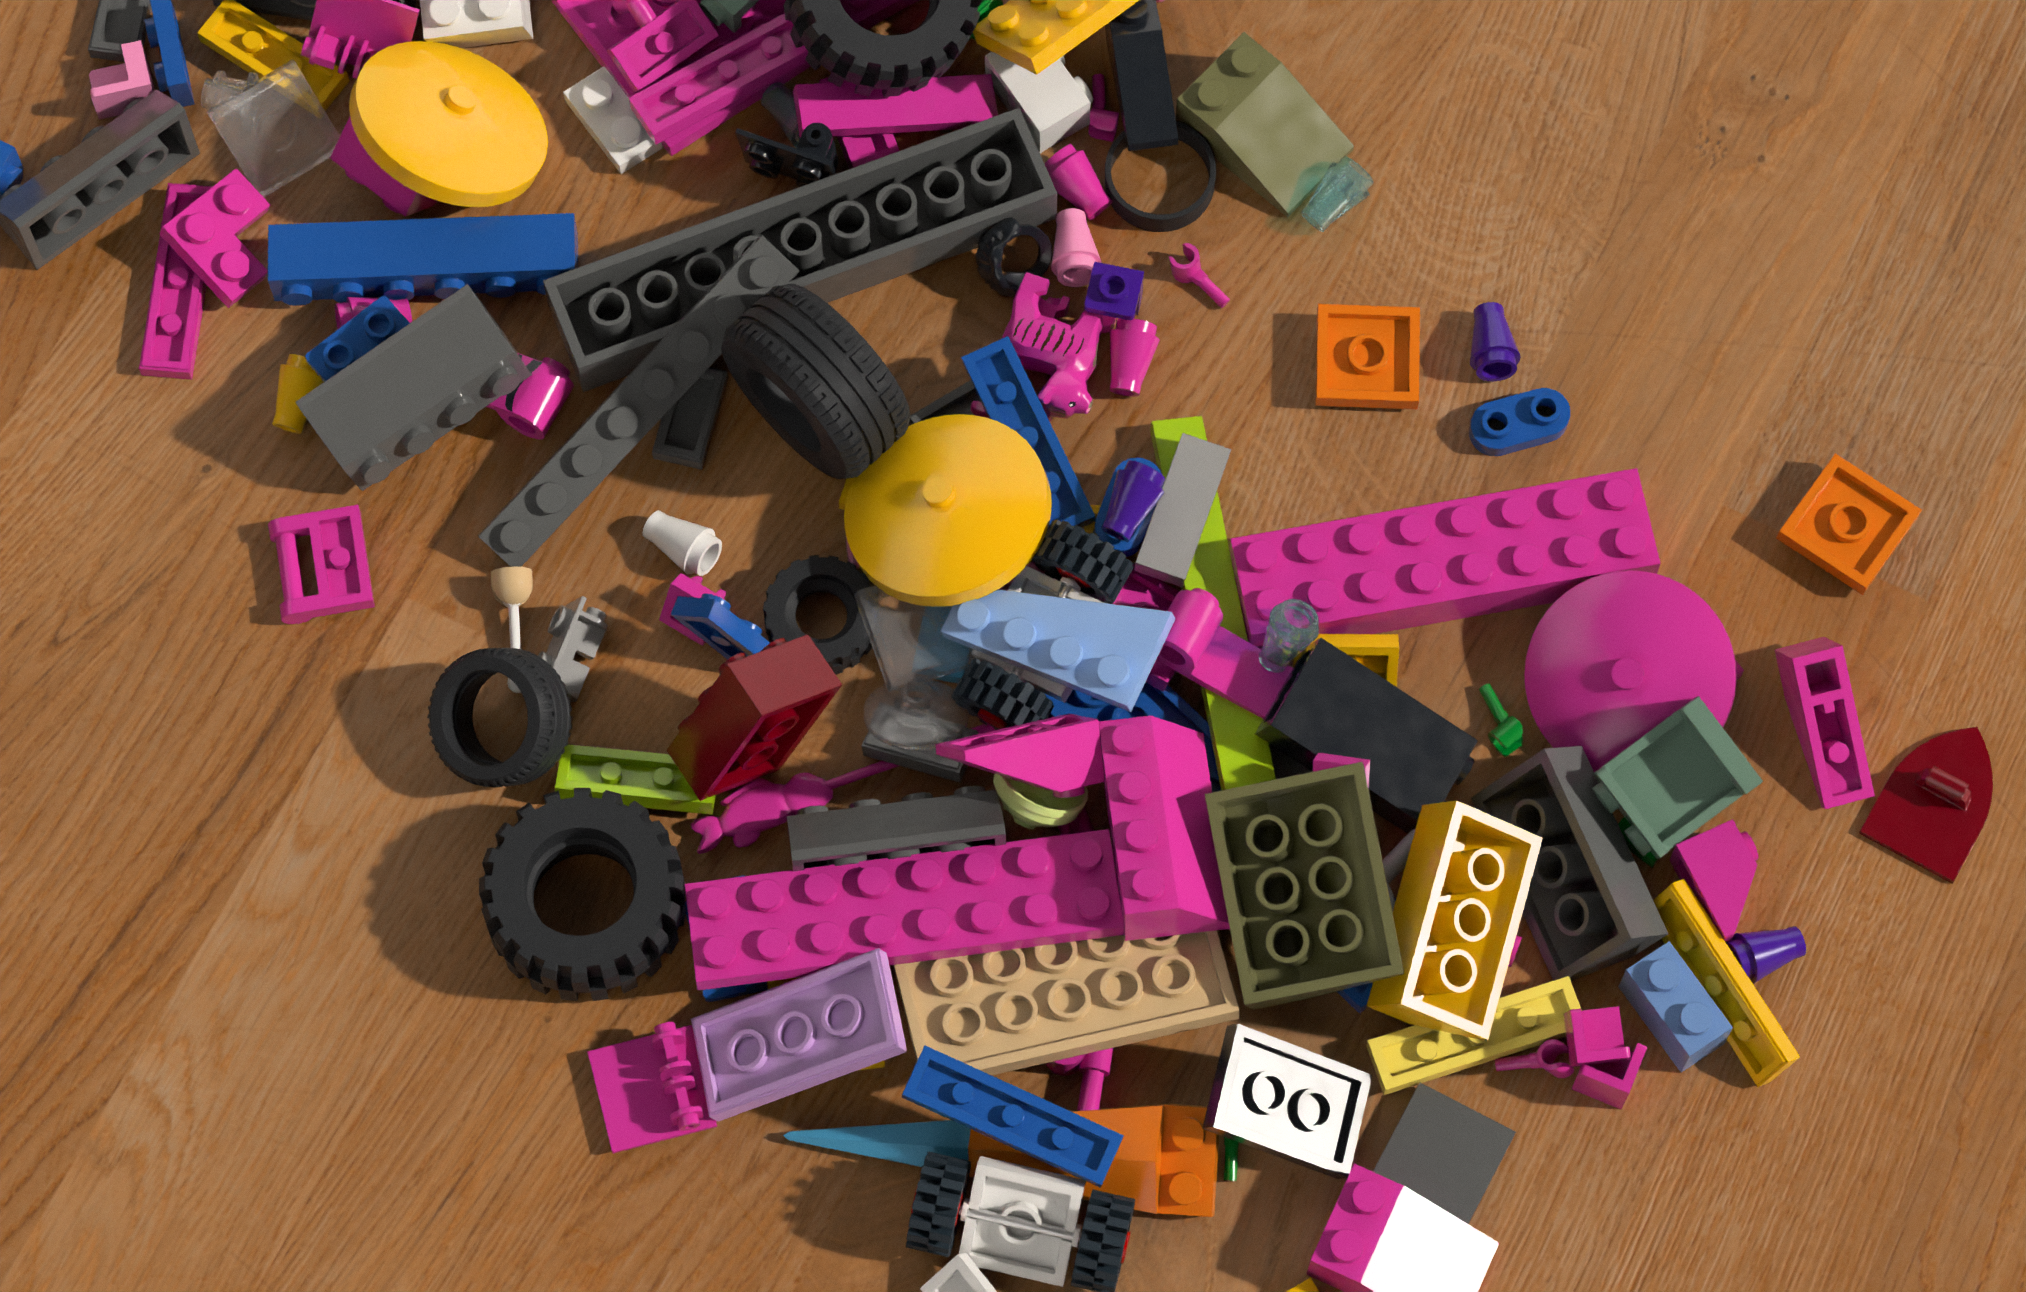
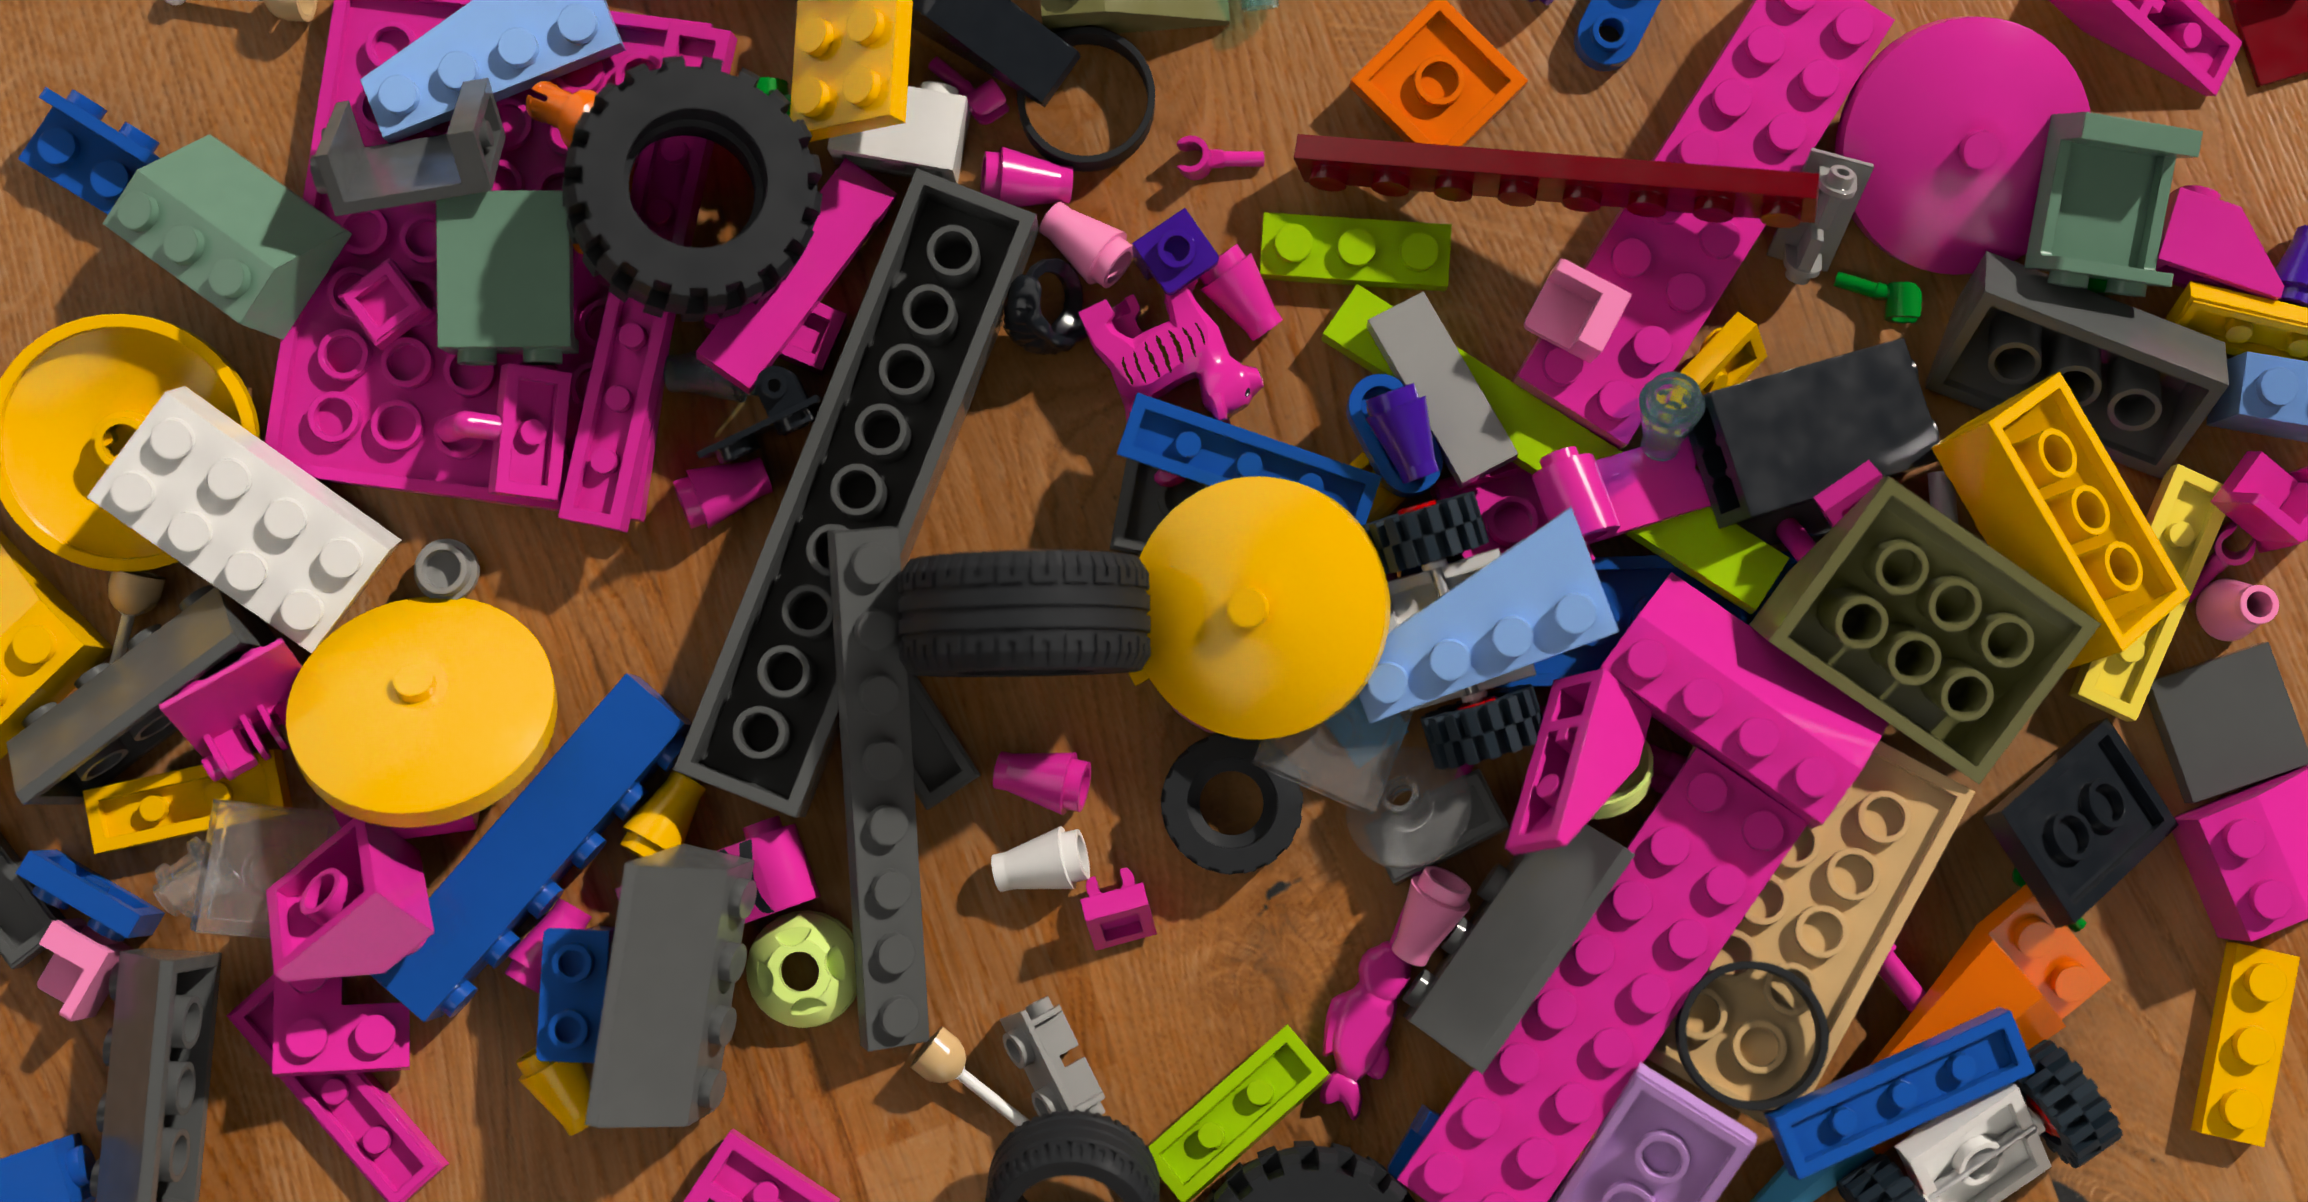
camera: 50 degrees left, 15 degrees up
white plate [563,66,662,174] -> none
dark red brick [666,634,842,801] -> none
blue plate [670,593,770,659] -> none
none -> dark pink slope [266,818,434,982]
none -> light grey plate [414,539,480,600]
none -> yellow cone [619,770,706,858]
none -> dark pink cone [673,457,773,530]
none -> yellowish green piece [746,910,857,1028]
none -> dark pink cone [993,751,1091,815]
none -> lime plate [1259,212,1452,291]
none -> dark red plate [1293,134,1820,228]
none -> bright pink cone [1391,866,1471,967]
none -> bright pink panel [1524,258,1632,363]
none -> black tyre [1675,961,1829,1110]
none -> light grey hinge [1767,147,1874,285]
none -> bright pink cone [2196,578,2279,641]

